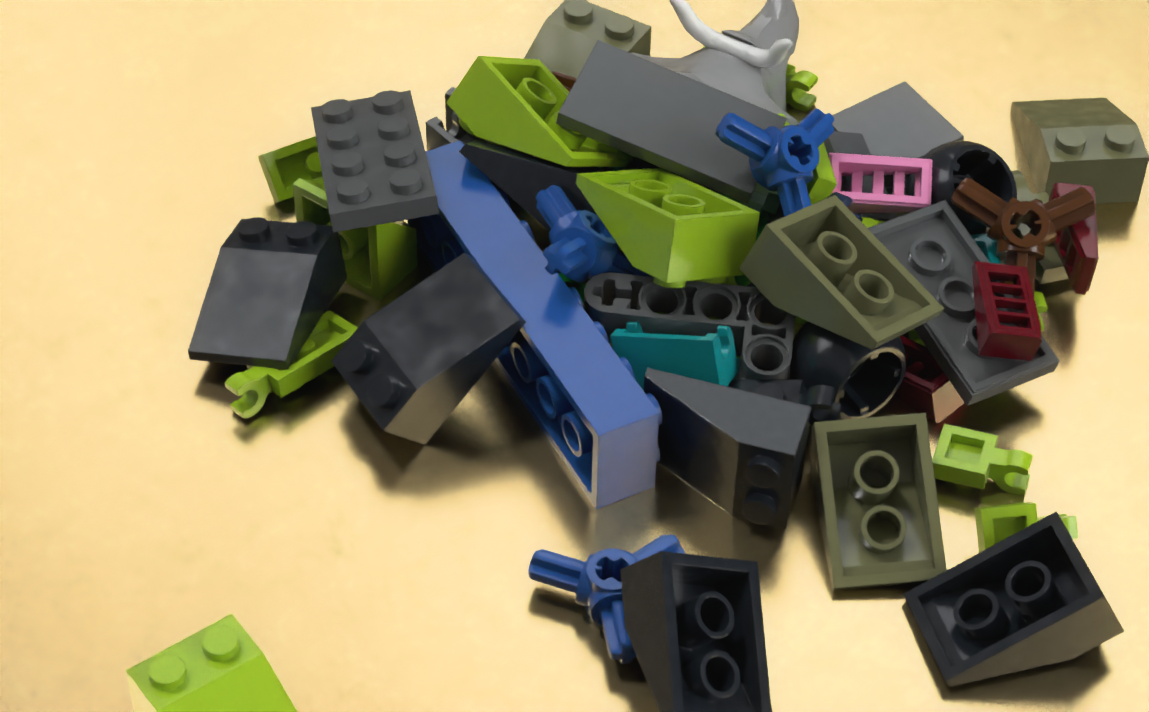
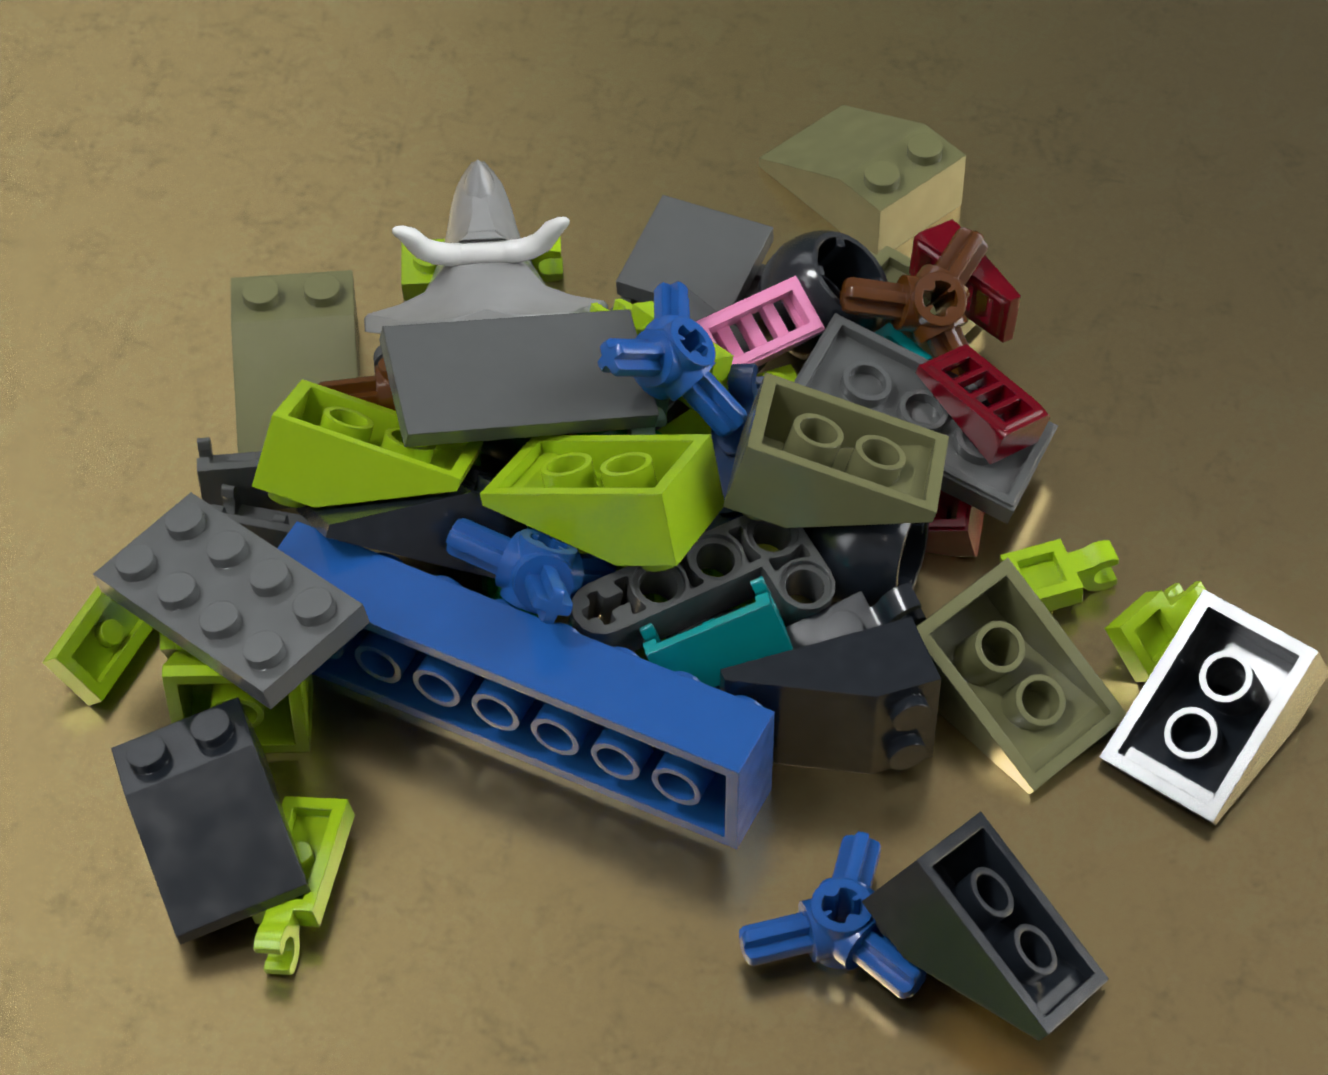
camera: 35 degrees left, 5 degrees up
black slope [331,253,526,444] -> none

